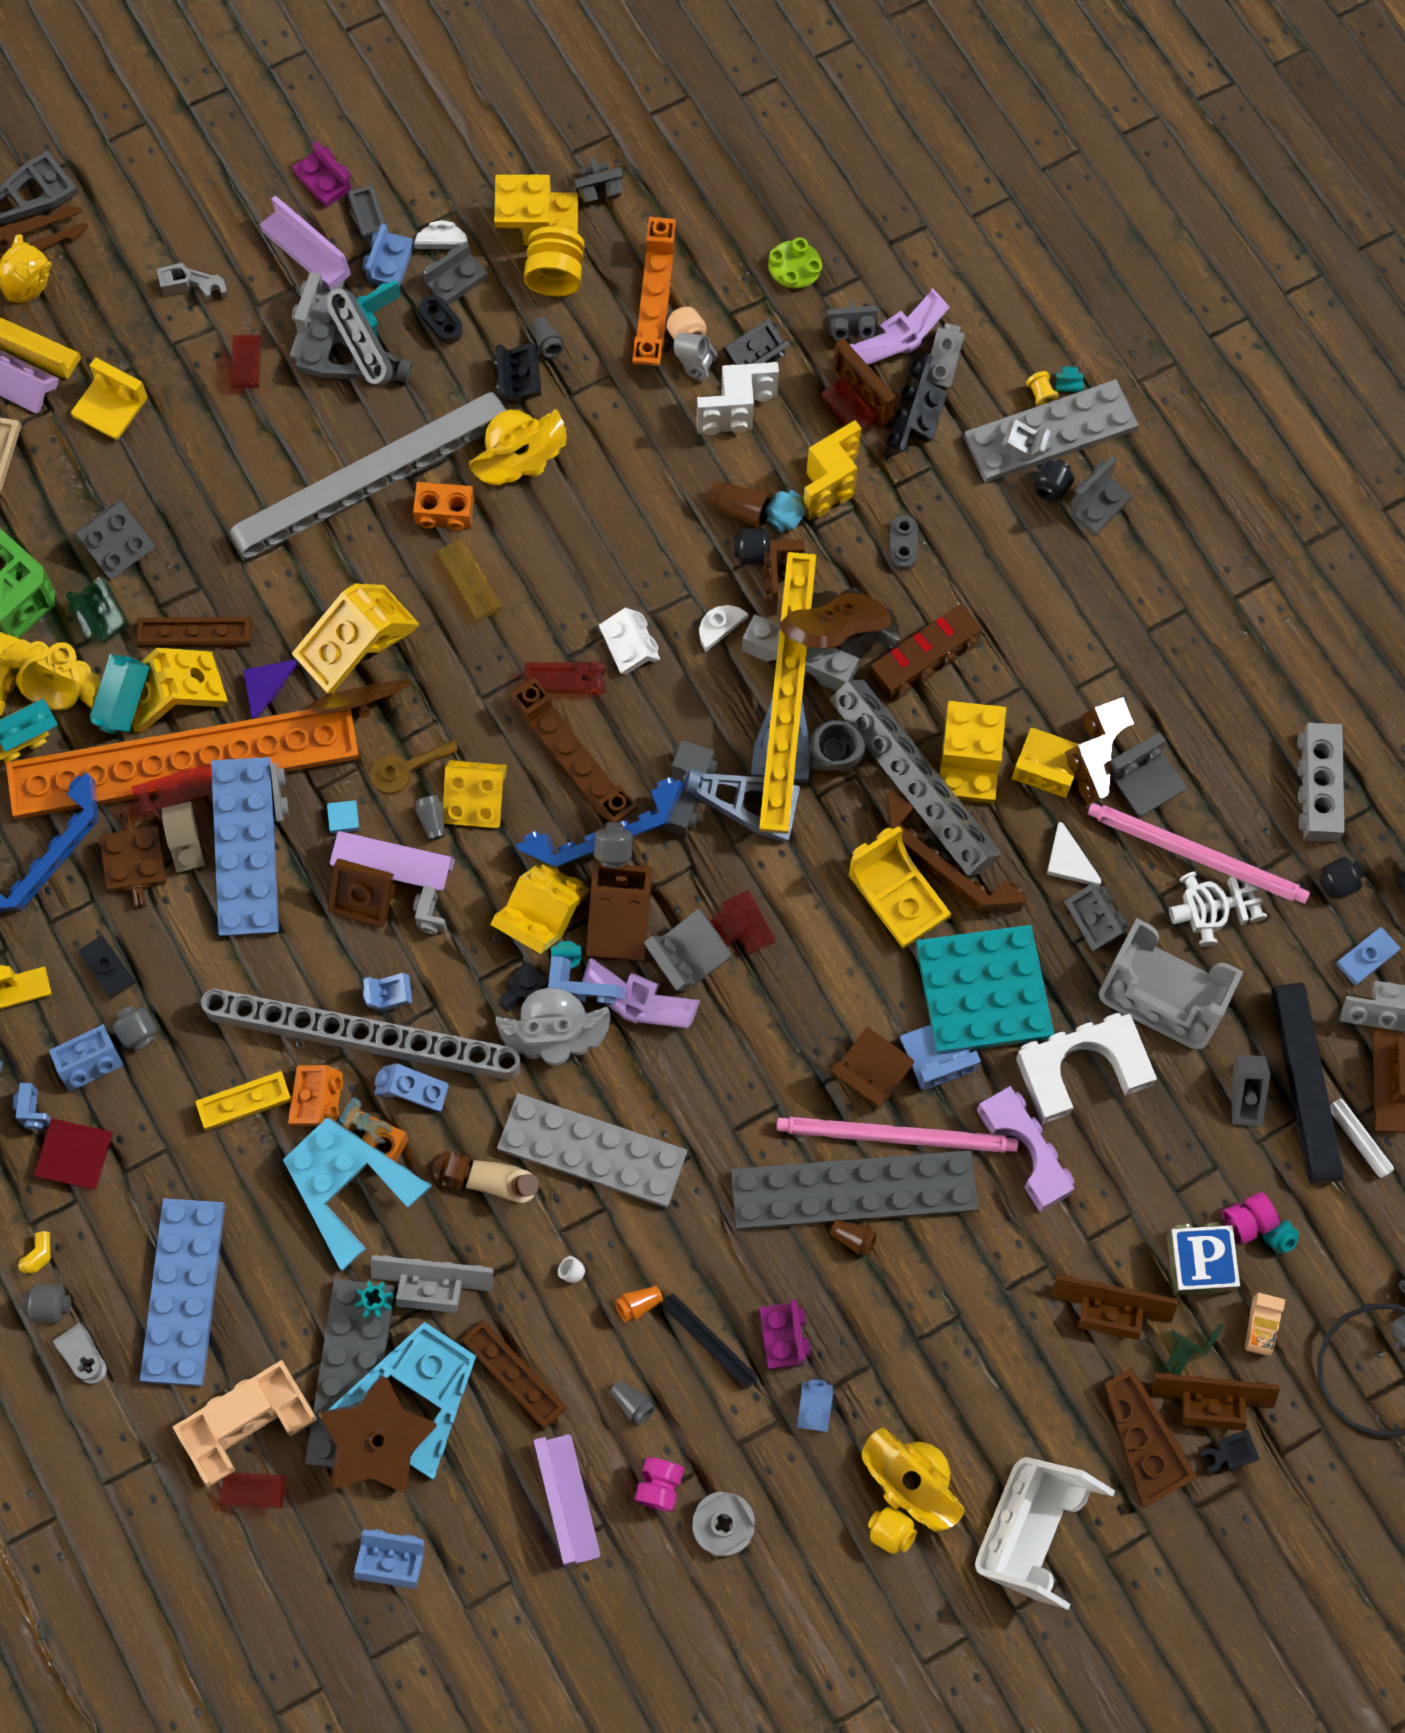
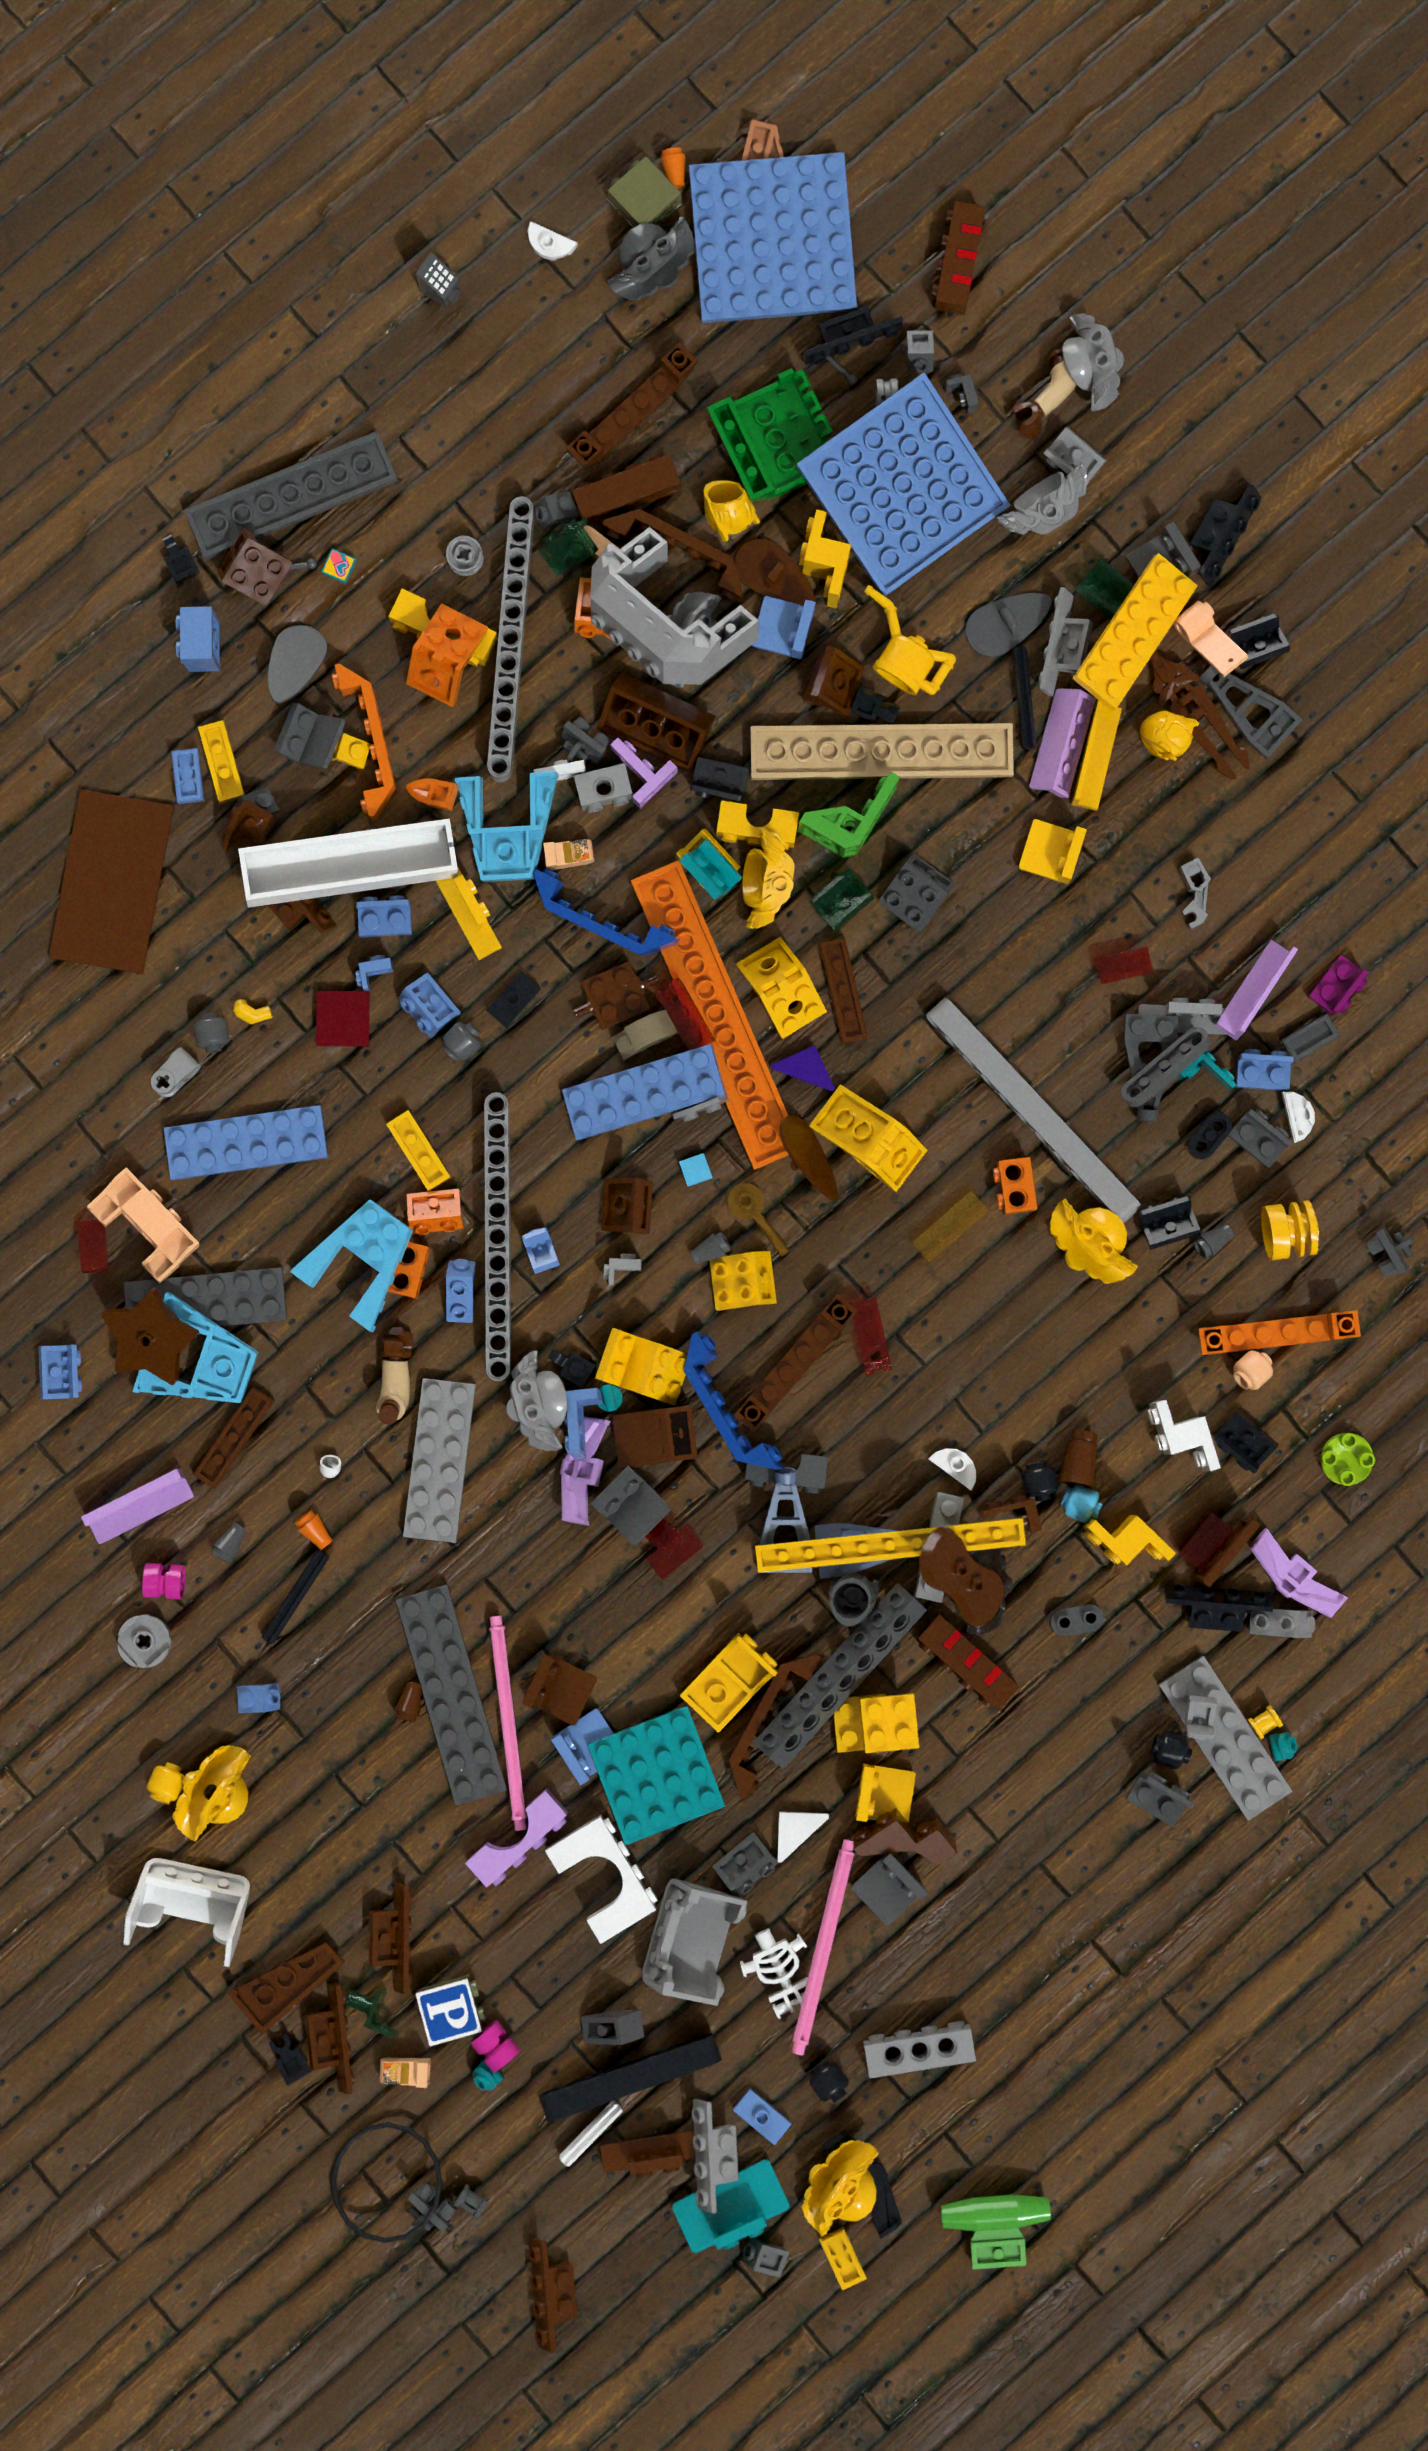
camera: 80 degrees right, 15 degrees up
teal brick [90,654,149,734] -> none
lavender panel [330,831,455,891] -> none
clear light blue piece [339,1097,392,1144] -> none
teal gear [355,1281,394,1320] -> none
light grey bracket [370,1255,493,1313] -> none
yellow bracket [494,175,578,245] -> none
dark grey head [594,822,633,868] -> none
white bracket [599,607,660,675] -> none
light grey piece [674,332,718,381] -> none
magenta bracket [759,1300,810,1370] -> none
dark grey hips [828,301,878,341] -> none

